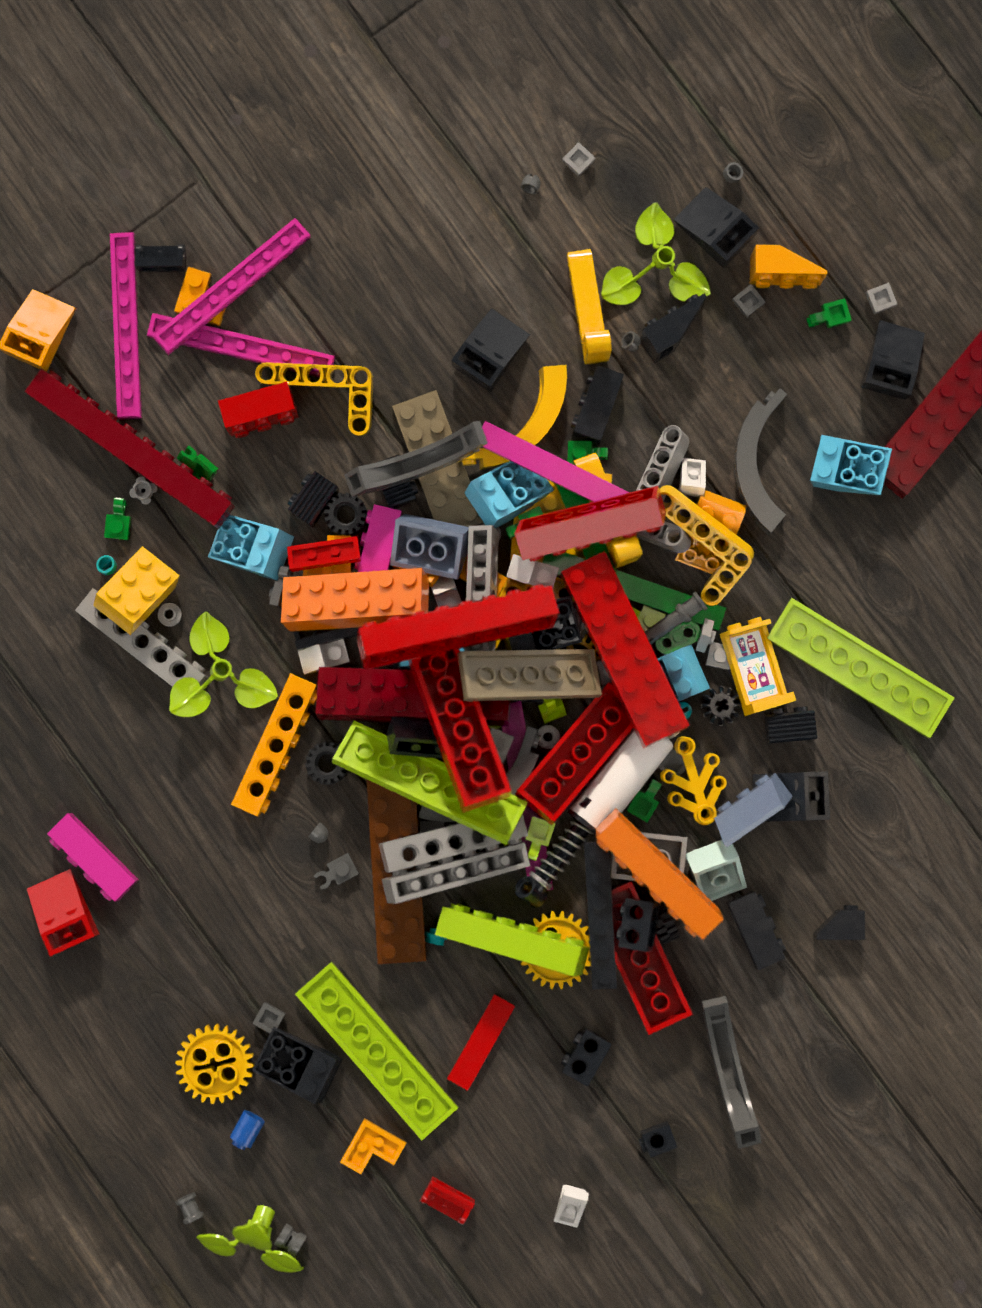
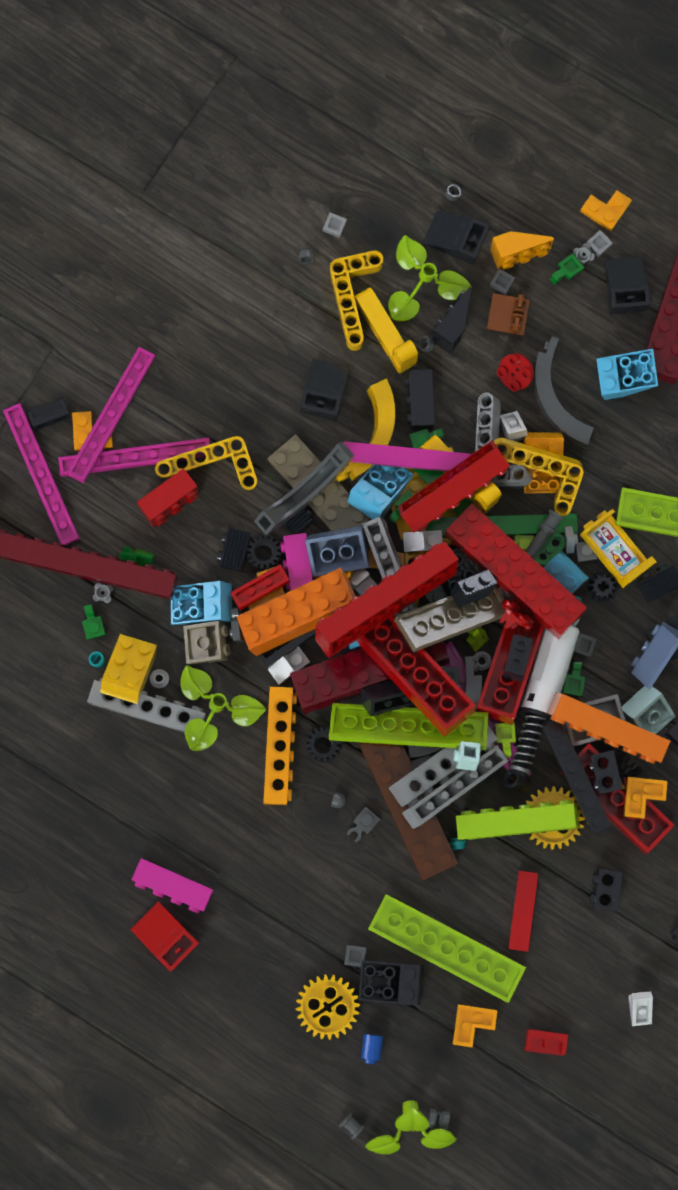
camera: 25 degrees left, 5 degrees down
yellow plant [660,736,727,825] -> none
none -> dark tan plate [183,621,231,665]
none -> yellow beam [330,251,383,351]
none -> black brick [450,569,497,608]
none -> light aqua brick [453,741,481,771]
none -> dark orange hinge [487,293,530,336]
none -> red plate [497,353,534,392]
none -> red plate [500,599,535,630]
none -> black brick [503,634,533,682]
none -> light grey plate [573,243,595,265]
none -> light orange plate [580,190,632,231]
none -> light orange plate [624,777,667,819]

